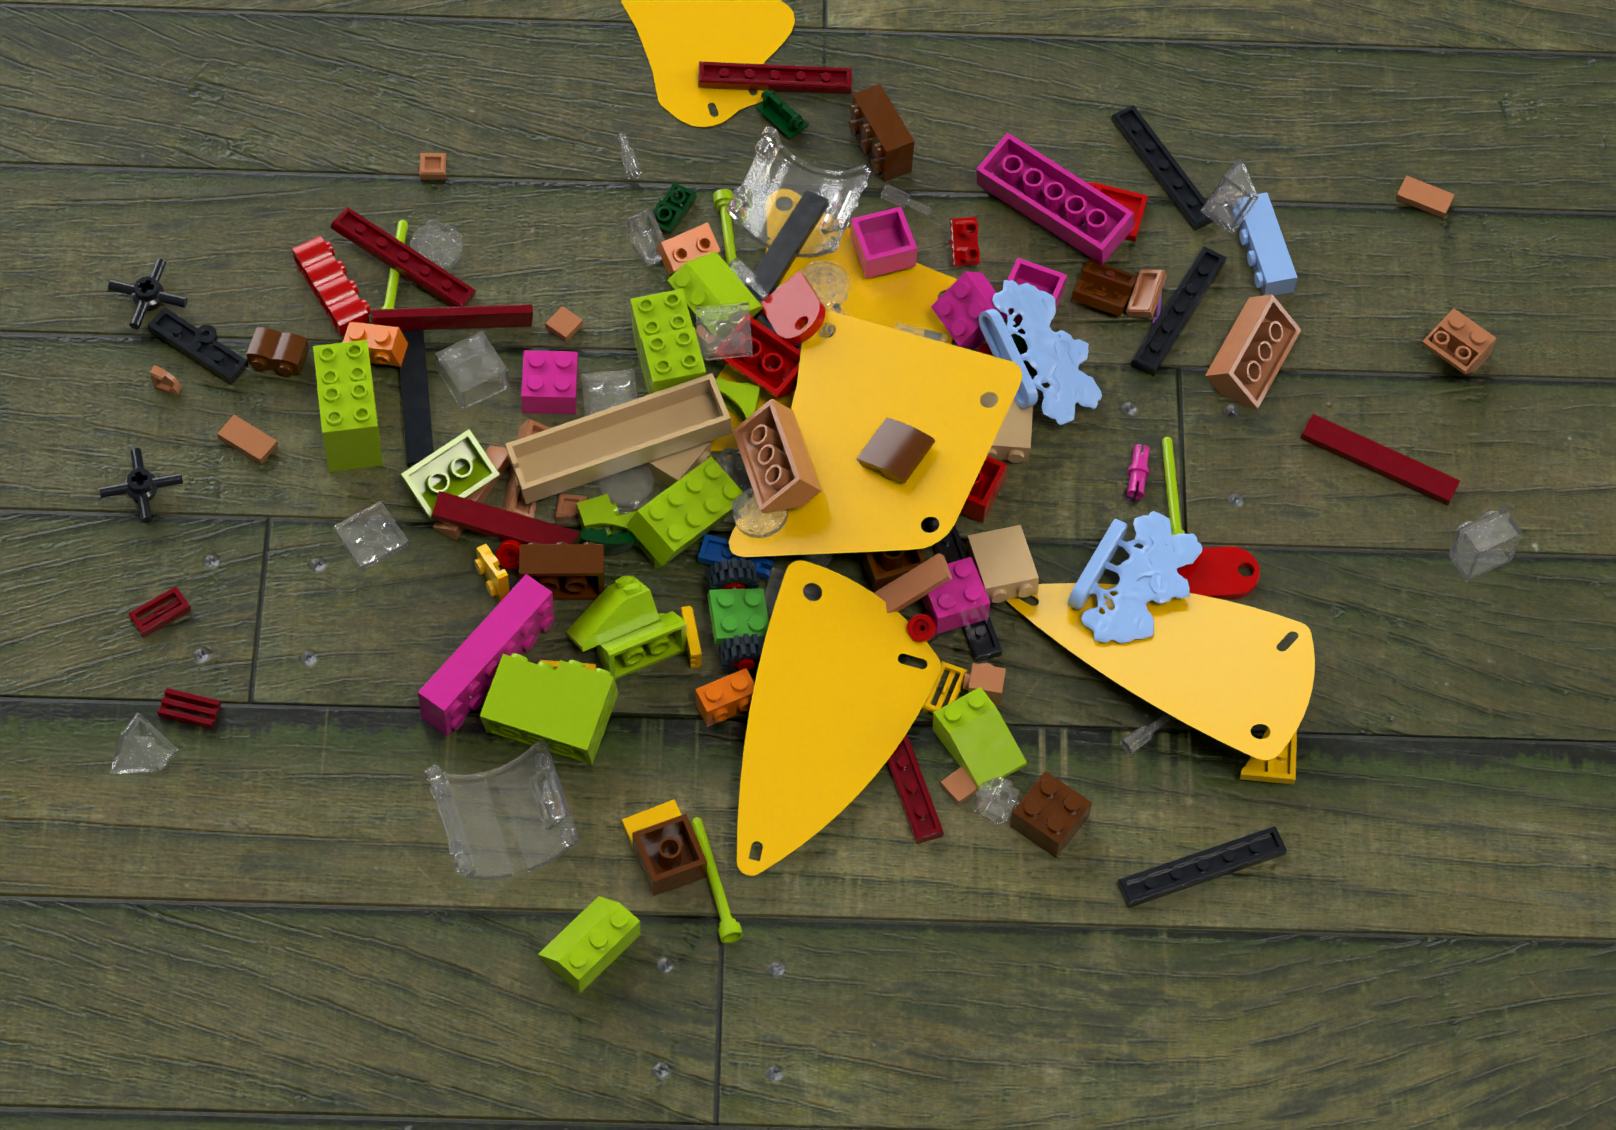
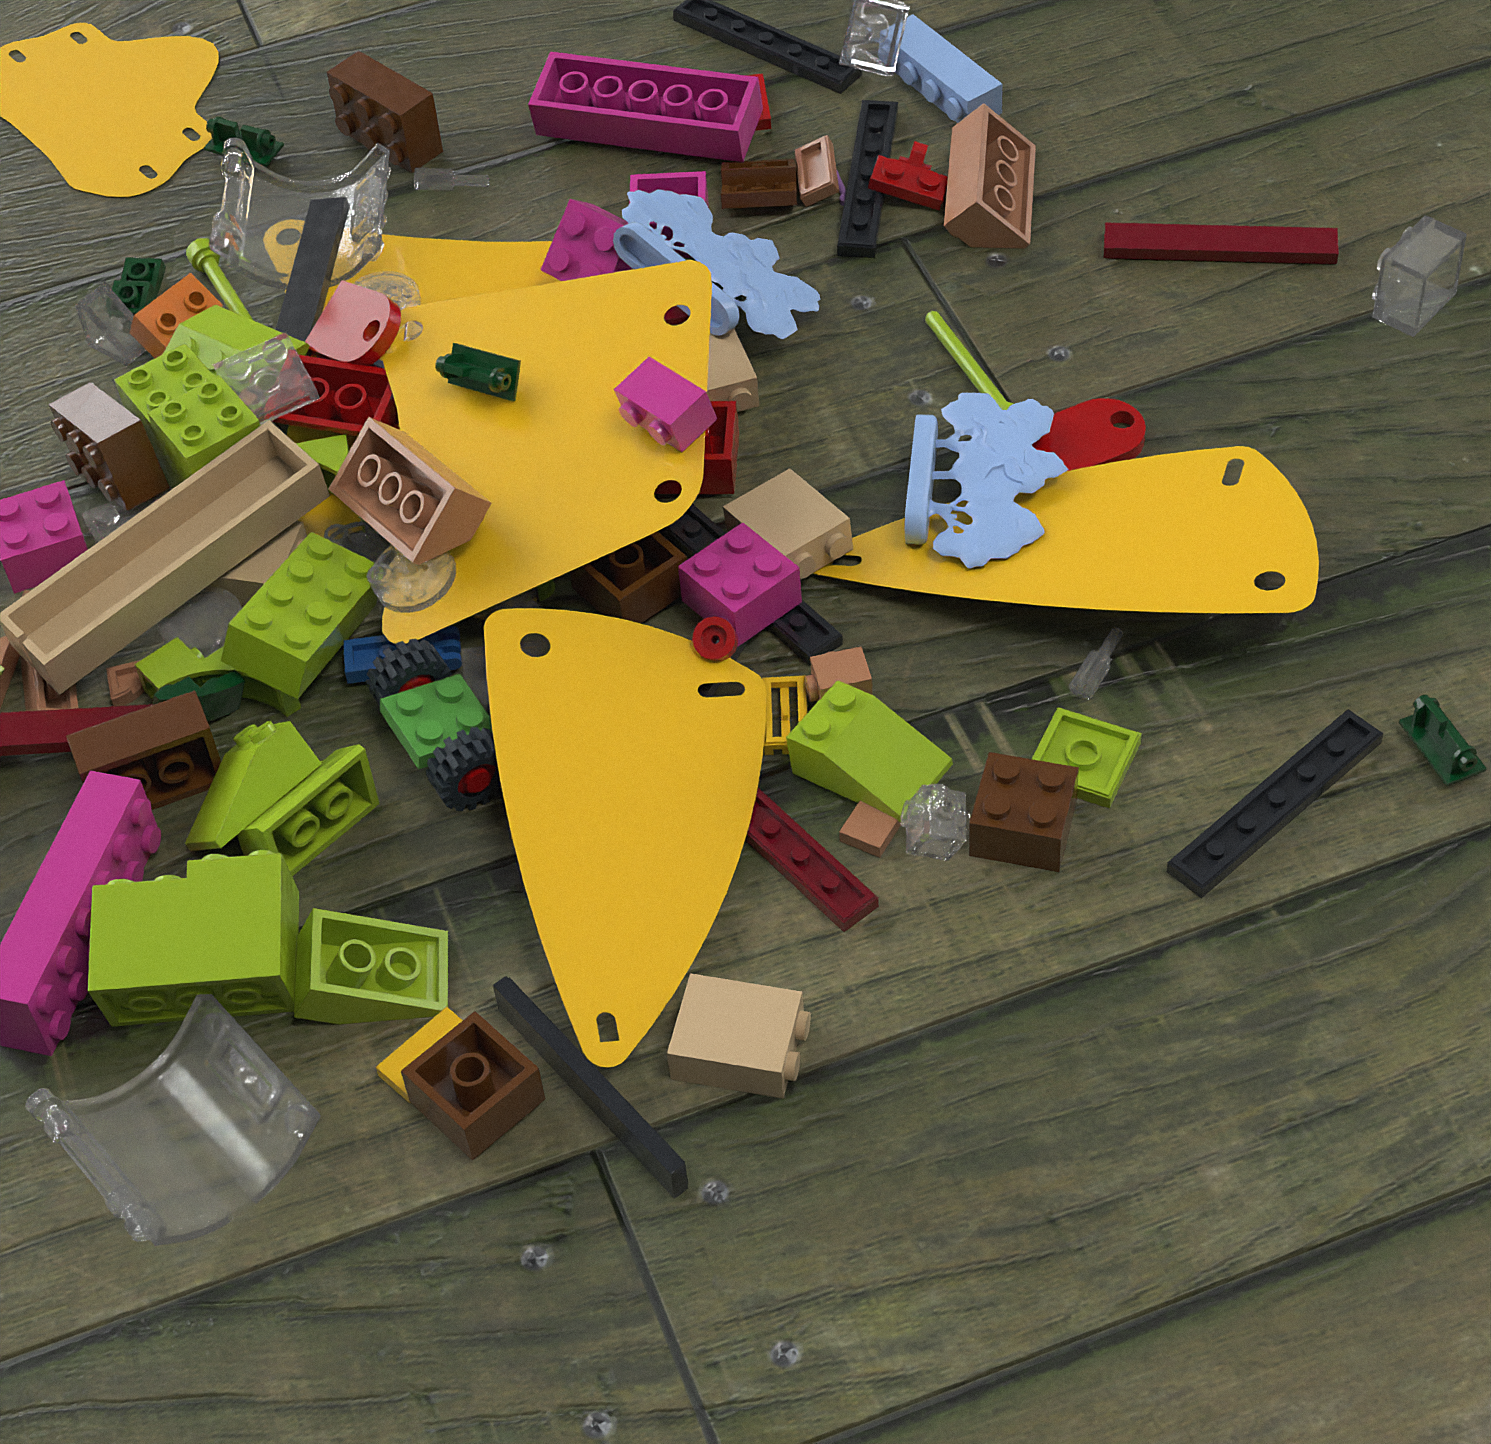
camera: 15 degrees left, 10 degrees down
yellow wing [474,544,510,603] -> none
red tile [496,539,521,569] -> none
lime slope [538,896,641,994] -> none
nougat tile [545,306,583,342] -> none
clear axle [618,132,642,179] -> none
yellow tile [681,606,702,669] -> none
lime piece [691,817,743,943] -> none
orange brick [695,668,755,727] -> none
dark red tile [698,61,852,94] -> none
clear axle [729,258,769,299] -> none
dark pink piece [850,207,917,278] -> none
reddish brown slope [857,417,935,483] -> none
nougat tile [874,553,953,613] -> none
red hips [948,217,980,266] -> none
dark pink pin [1127,444,1150,499] -> none
yellow wing [1240,728,1297,784] -> none
nougat slope [1422,308,1497,374] -> none
none -> reddish brown brick [48,382,170,511]
none -> lime slope [294,908,448,1024]
none -> dark green hinge [435,343,521,401]
none -> black tile [493,976,688,1199]
none -> dark pink brick [614,357,717,452]
none -> tan brick [667,973,811,1099]
none -> red hinge [868,141,948,210]
none -> lime tile [1032,707,1142,809]
none -> dark green hinge [1398,694,1487,786]

